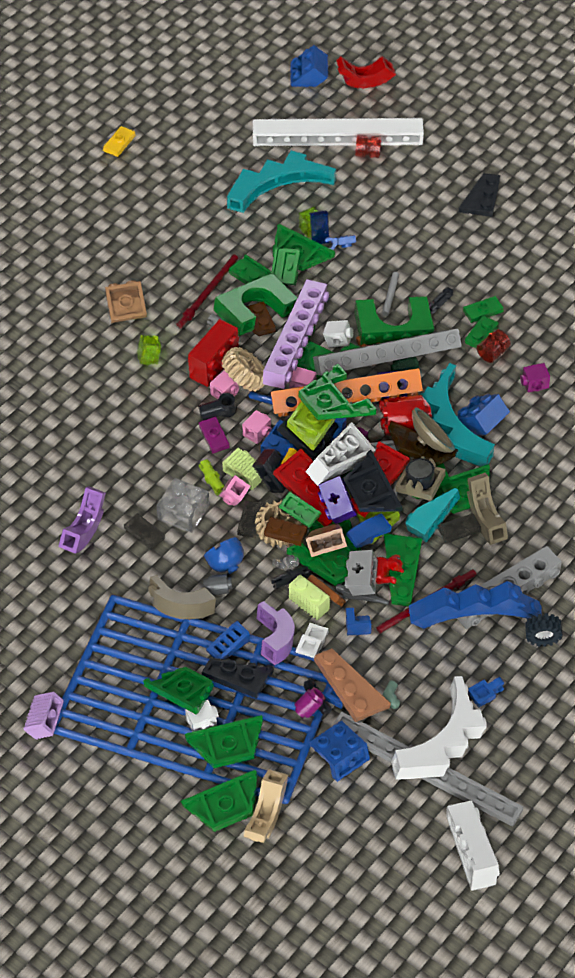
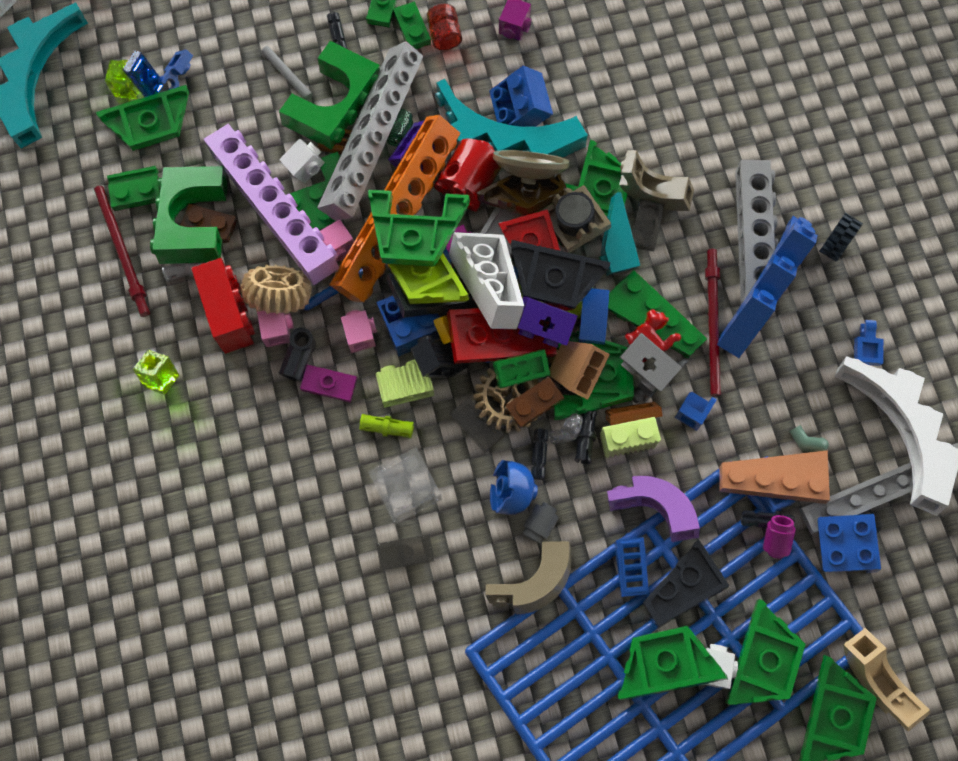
camera: 55 degrees left, 20 degrees up
medium lavender arch [58,486,106,554] -> none
medium nougat plate [105,280,147,323] -> none
bright pink brick [219,475,250,506] -> none
green plate [271,248,302,286] -> none
white slope [296,623,329,658] -> none
none -> black axle [531,428,548,480]

